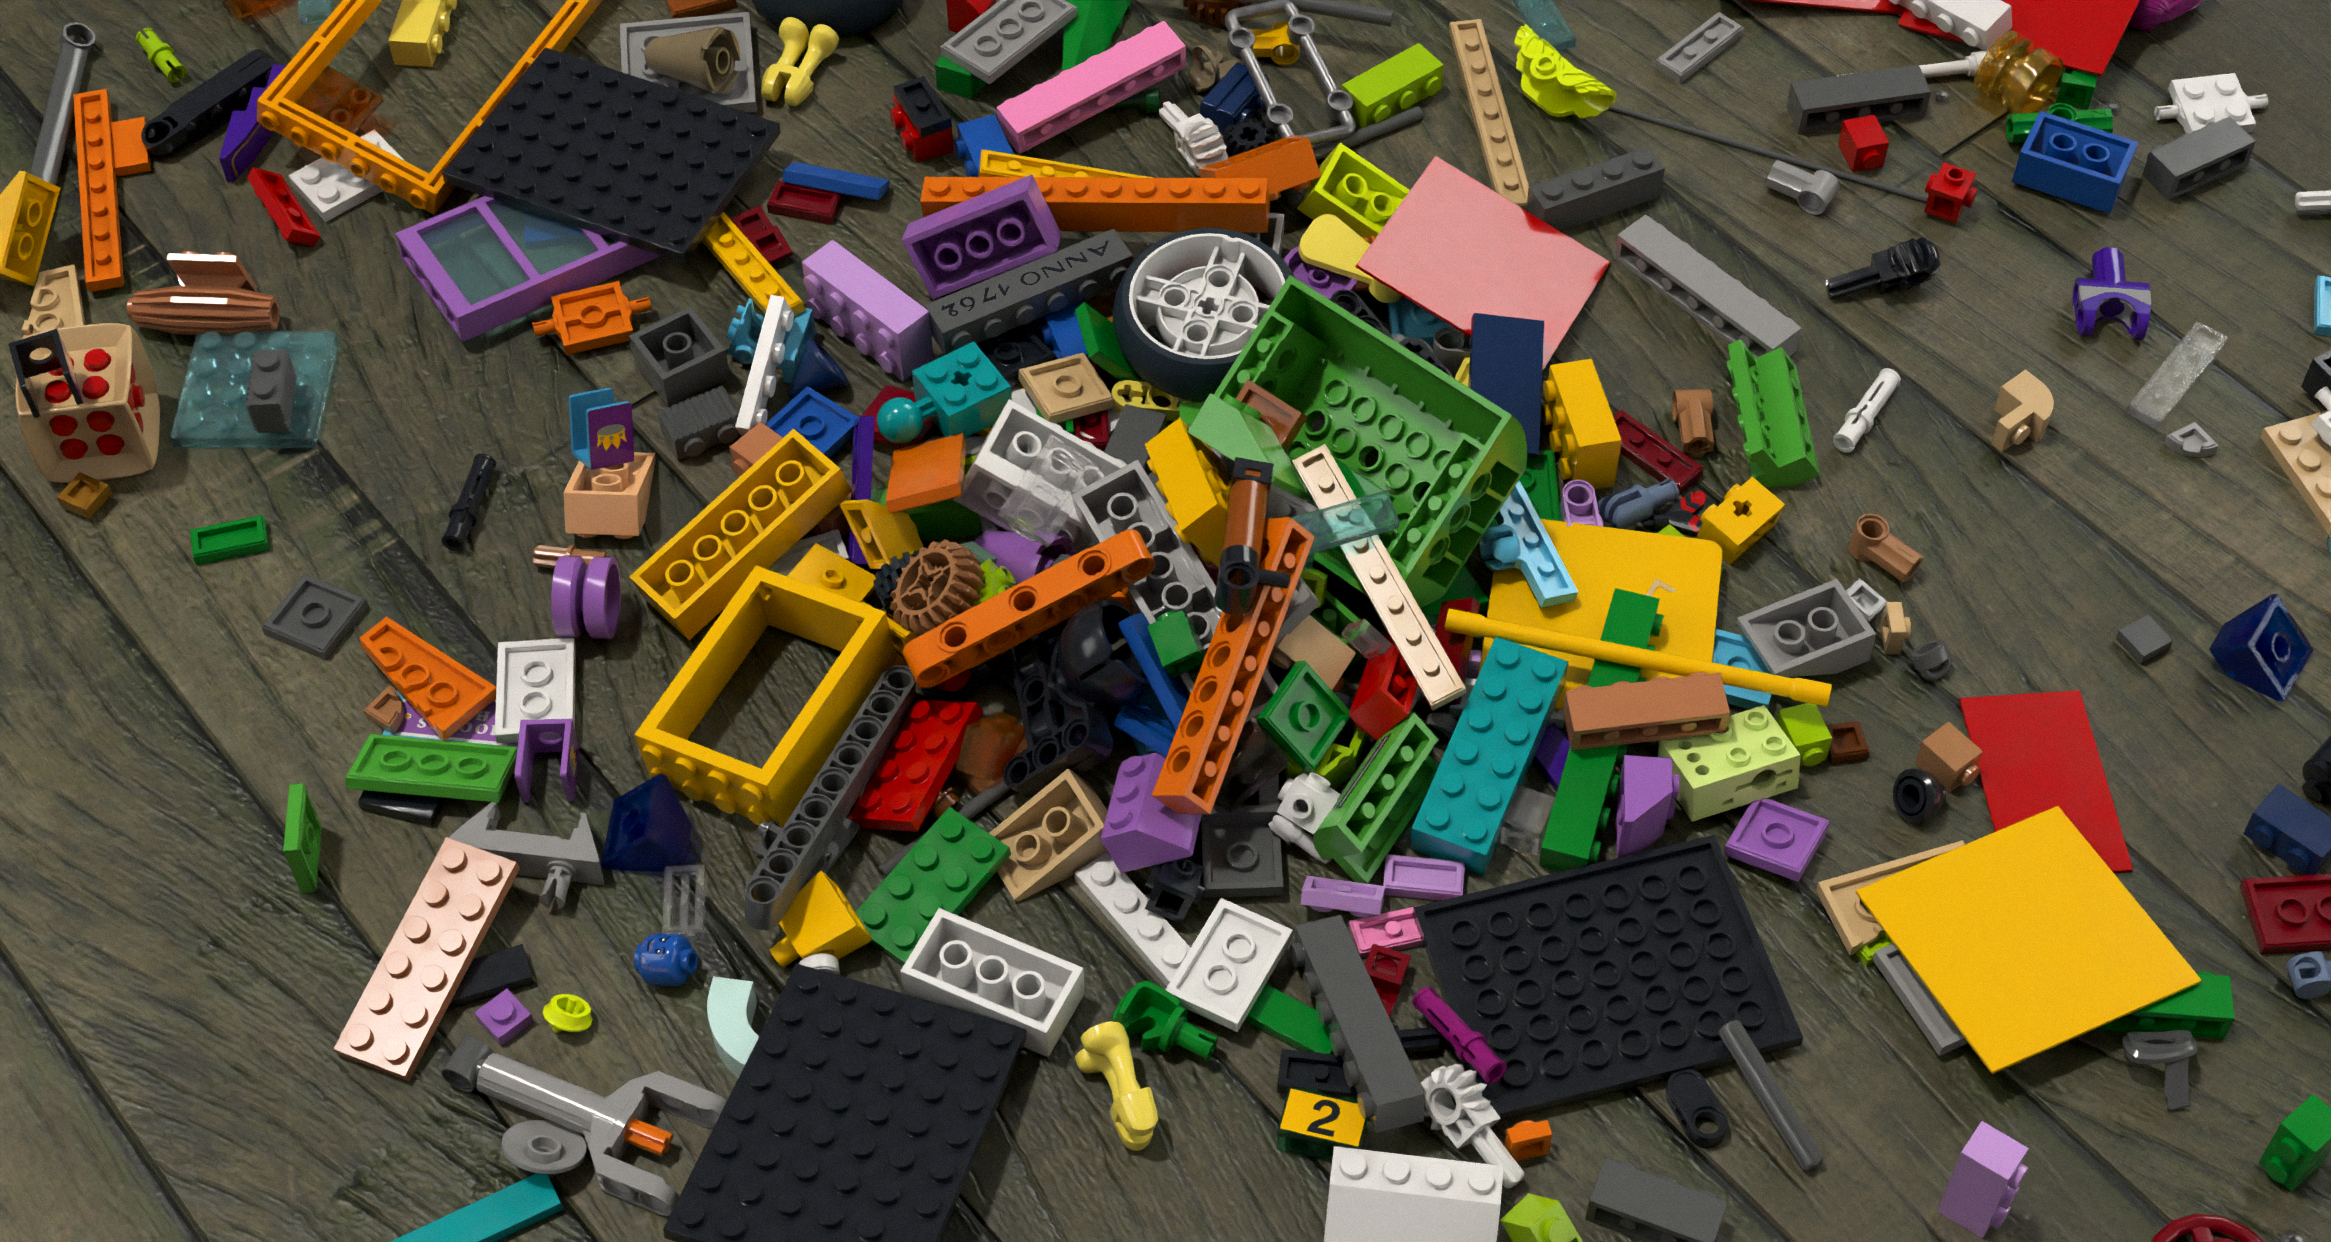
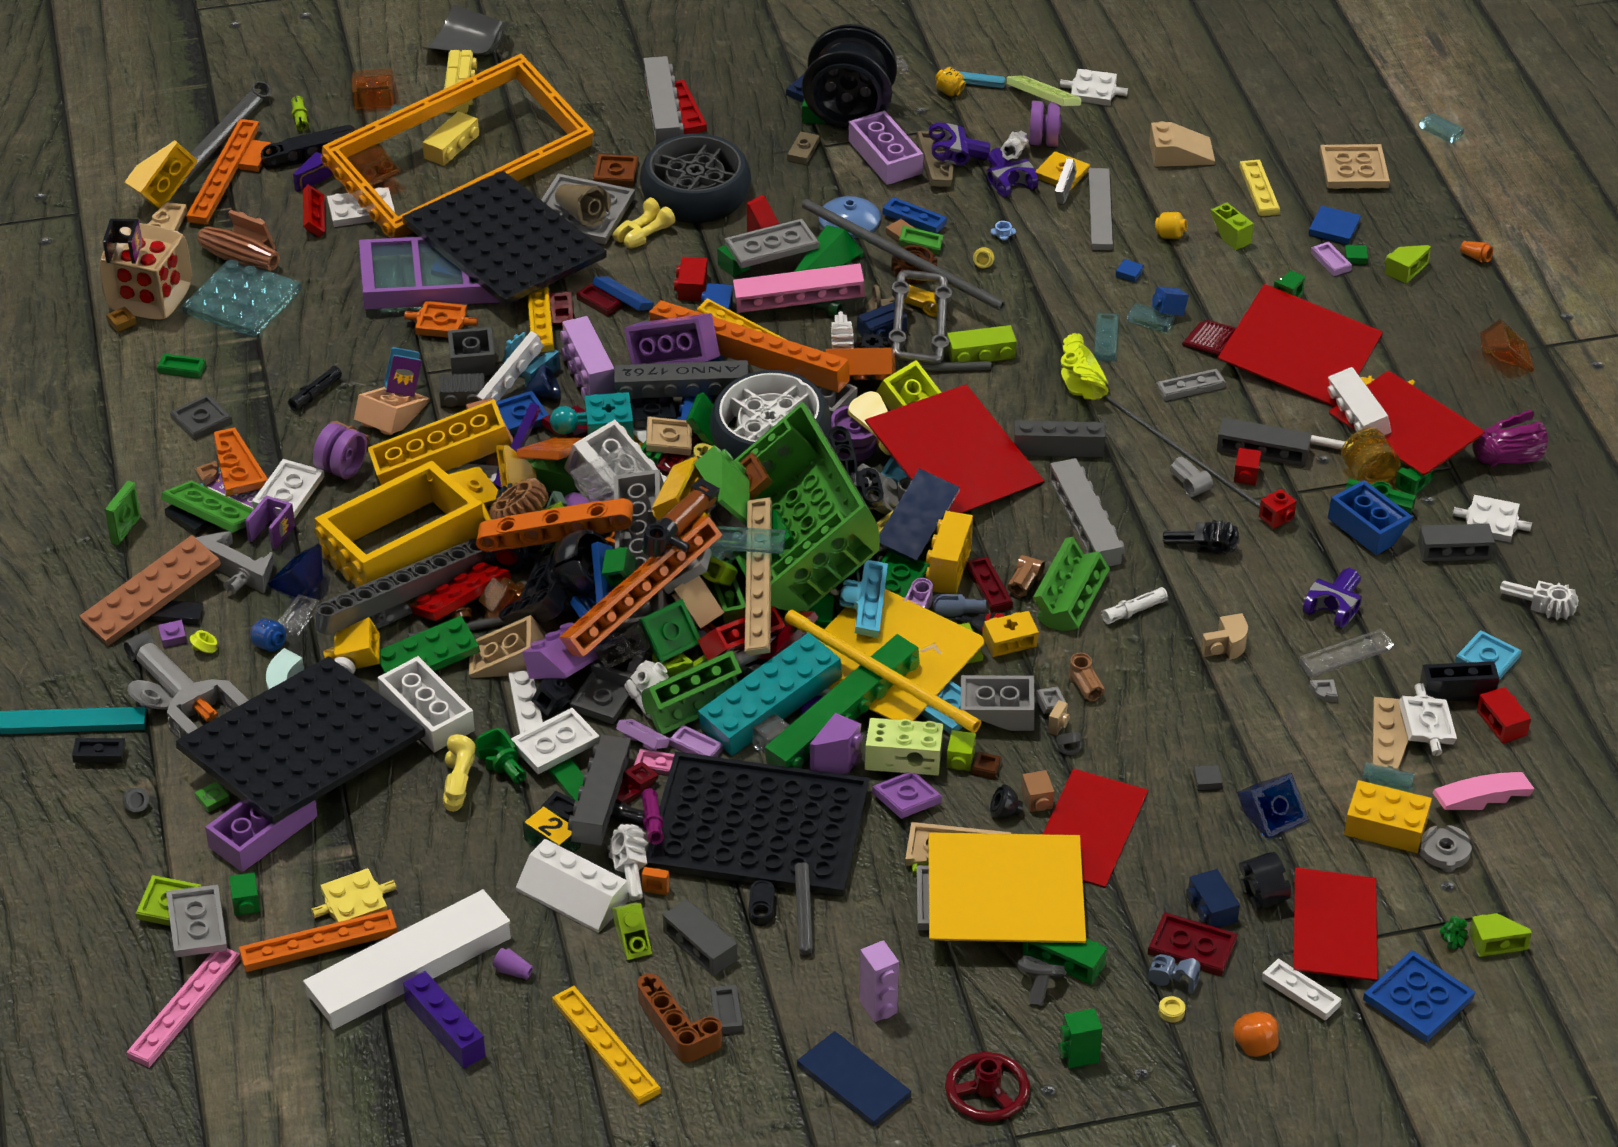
camera: 25 degrees right, 10 degrees down
dark grey brick [245,349,297,433] -> none
black plate [893,76,952,138] -> none
clear tile [1341,619,1392,659] -> none
tan tile [1449,19,1529,210] -> none
nougat brick [1563,672,1730,751] -> none

